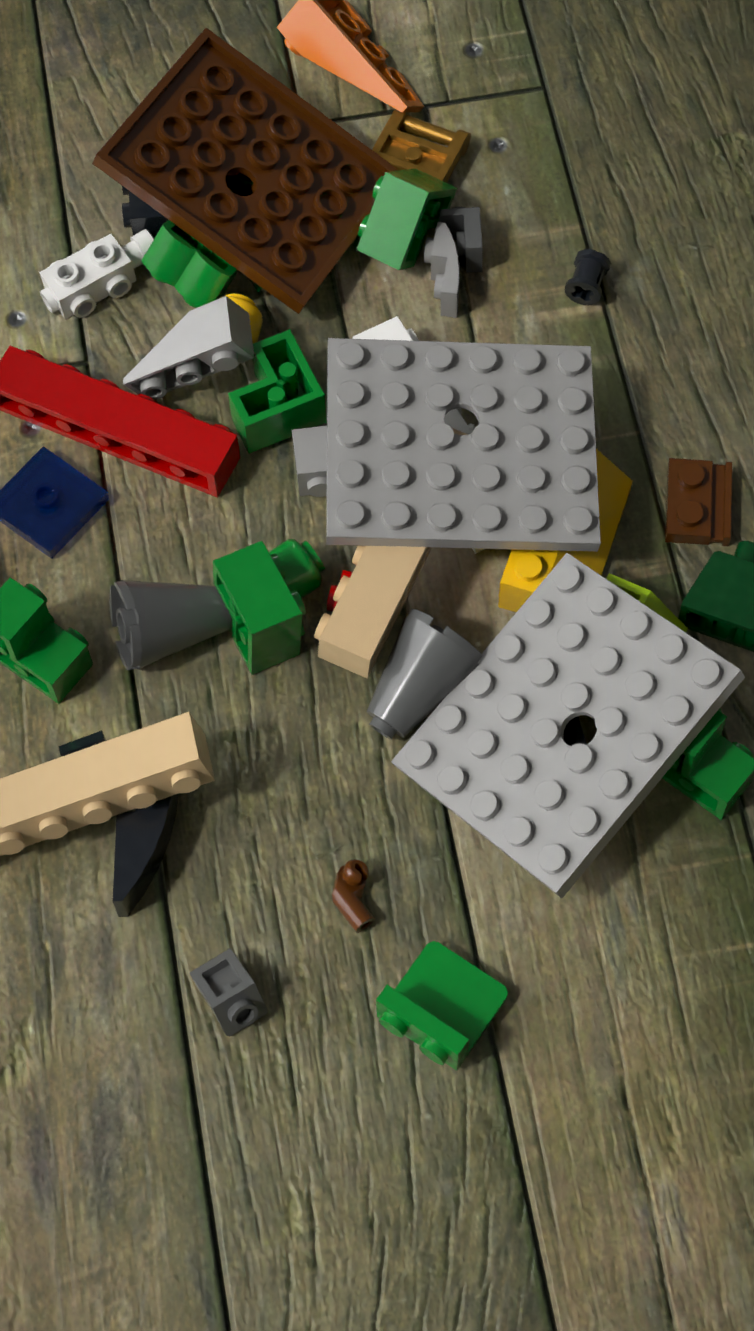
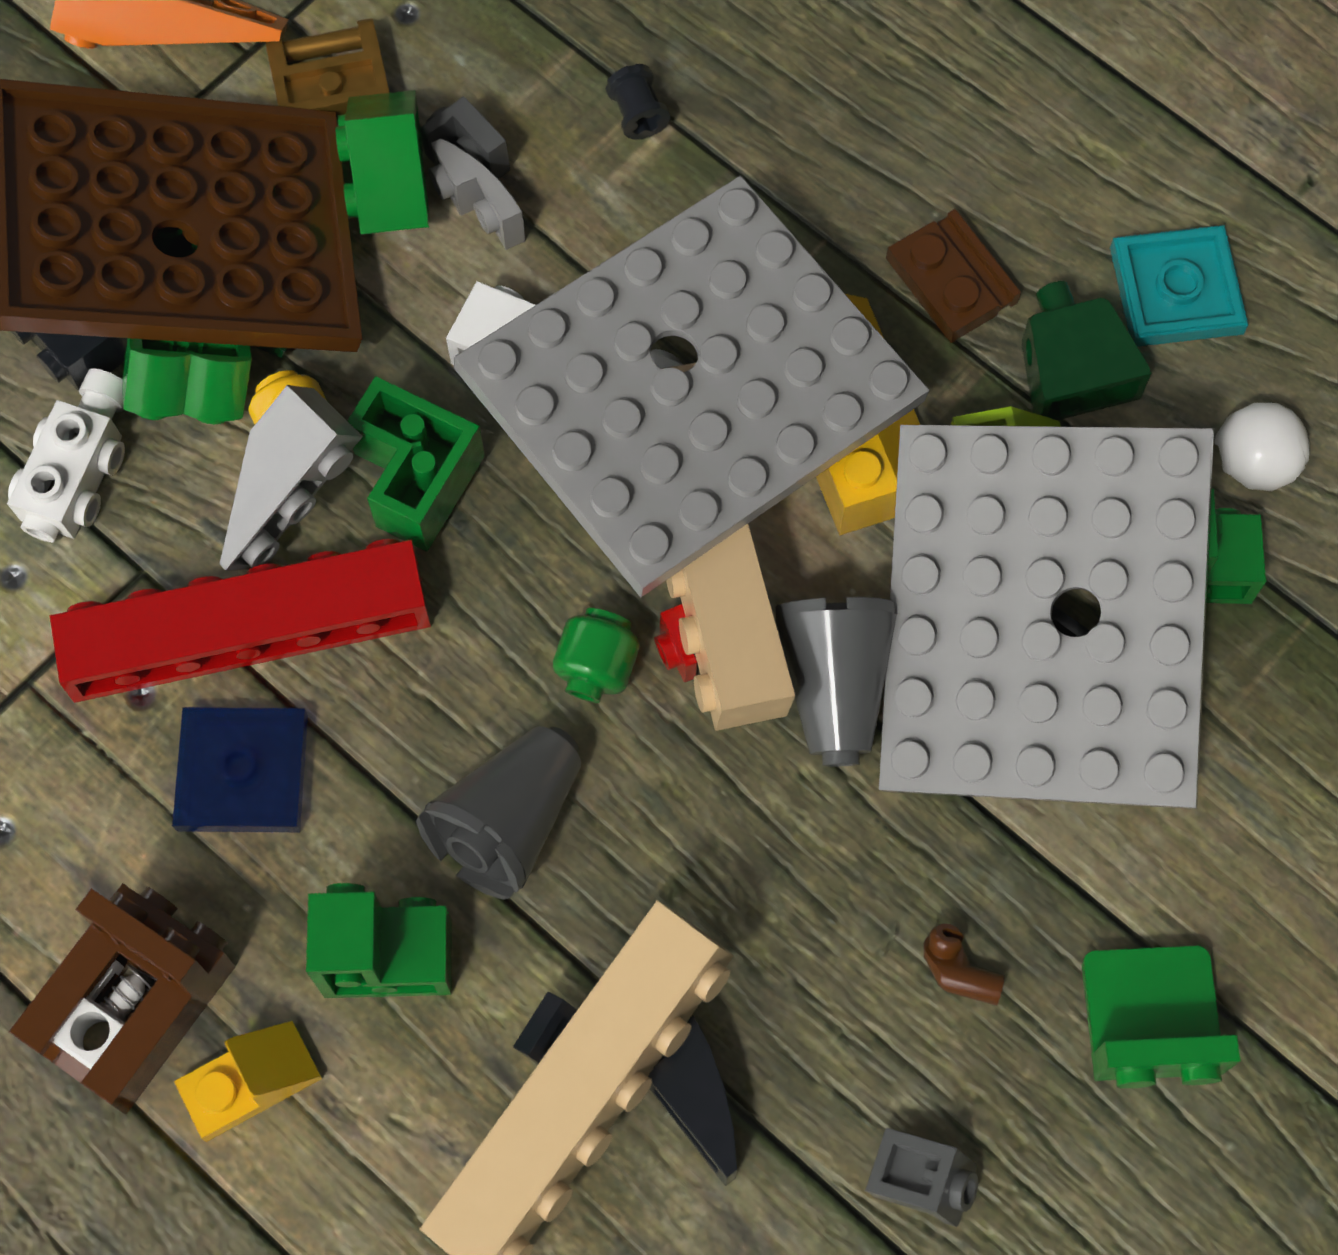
camera: 40 degrees left, 5 degrees up
green brick [213,541,306,675] -> none
light grey brick [292,426,327,497] -> none

